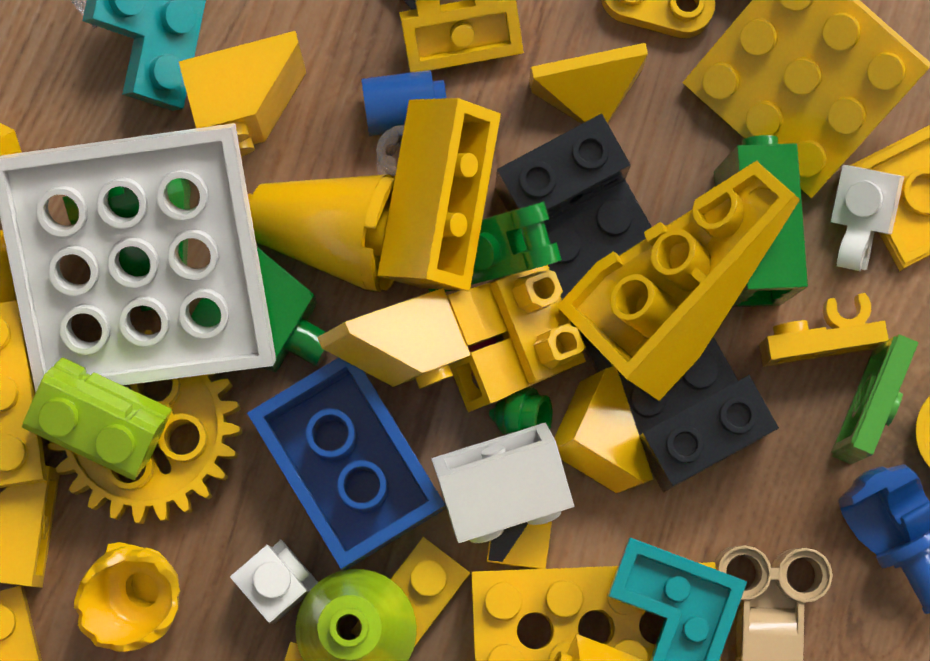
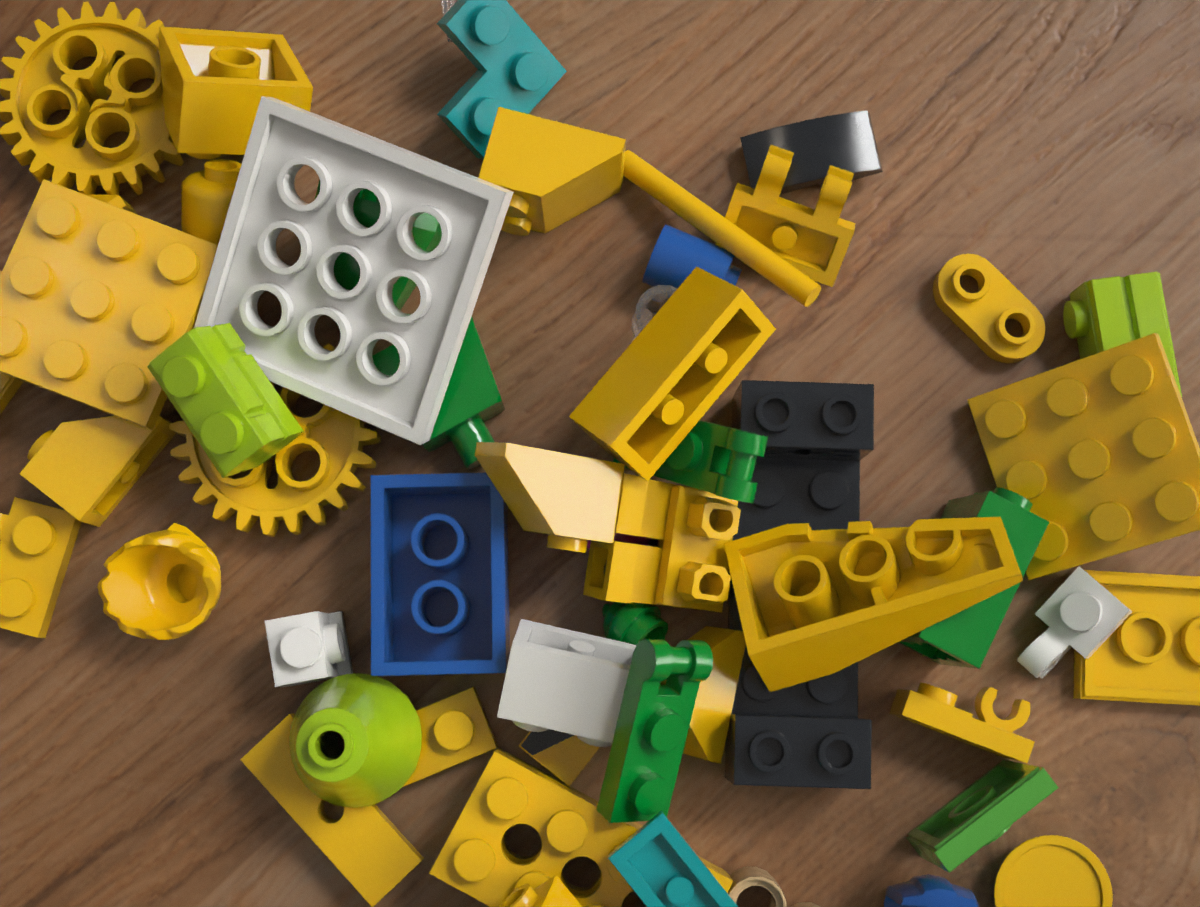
camera: 30 degrees right, 0 degrees up
yellow cone [248,174,395,292] -> none
yellow slope [529,43,648,124] -> none
none -> green plate [596,639,713,823]
none -> yellow bar [623,150,821,307]

